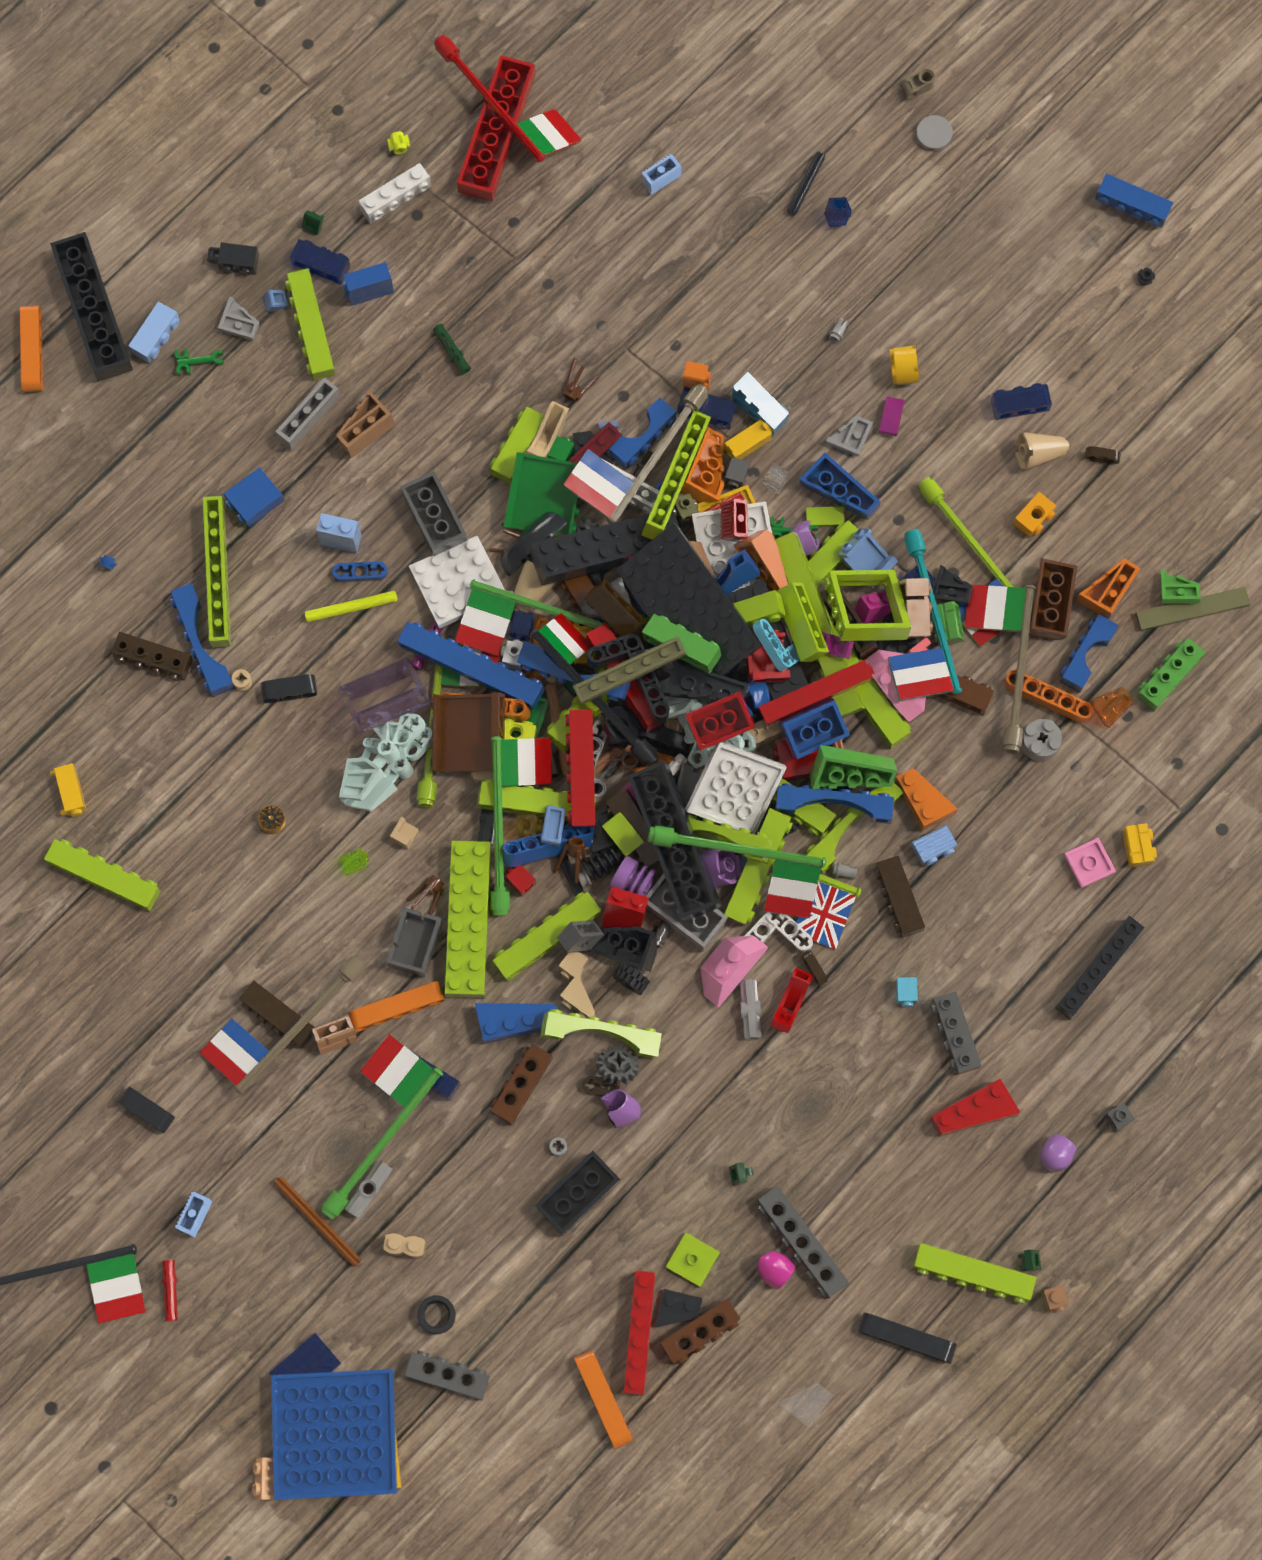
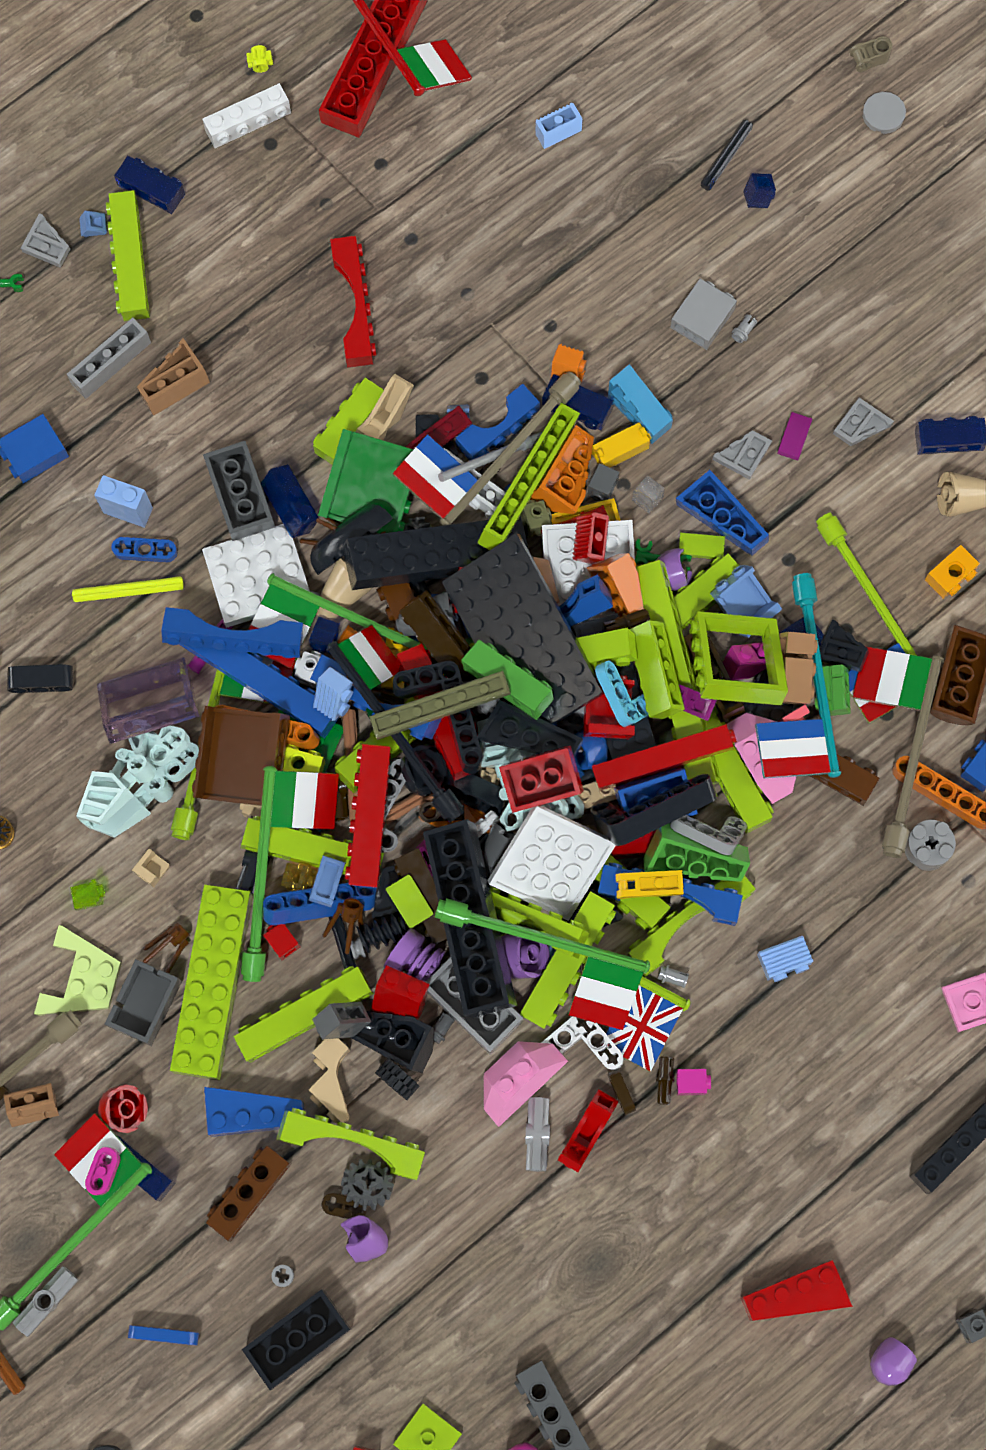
camera: 10 degrees right, 0 degrees up
black brick [206,242,259,275] -> none
dark green tile [301,210,324,235] -> none
blue brick [342,262,394,306] -> none
orange beam [348,981,445,1032] -> none
tan brick [383,1234,427,1259] -> none
dark green pin [433,324,471,375] -> none
green brick [548,436,574,461] -> none
reddish brown plant [562,358,600,402] -> none
dark green tile [729,1162,754,1186] -> none
dark brown brick [874,855,925,938] -> none
yellow brick [890,345,919,385] -> none
orange wedge [894,768,958,831] -> none
medium azure brick [896,977,918,1007] -> none
dark grey brick [930,991,981,1075] -> none
none -> yellowish green wing [34,925,122,1016]
none -> dark pink plate [85,1147,120,1195]
none -> red cylinder [98,1085,148,1133]
none -> blue beam [128,1325,199,1345]
none -> blue arch [161,607,303,658]
none -> clear blue brick [260,464,319,538]
none -> light blue brick [313,667,353,721]
none -> red arch [330,236,376,368]
none -> light grey bar [438,432,542,482]
none -> black beam [591,774,718,846]
none -> dark brown axle [603,609,650,632]
none -> yellow plate [615,870,684,899]
none -> dark brown axle [656,1057,675,1105]
none -> light grey brick [670,279,737,350]
none -> light grey beam [670,815,747,855]
none -> dark pink brick [676,1069,711,1095]
none -> light grey wing [833,398,894,446]

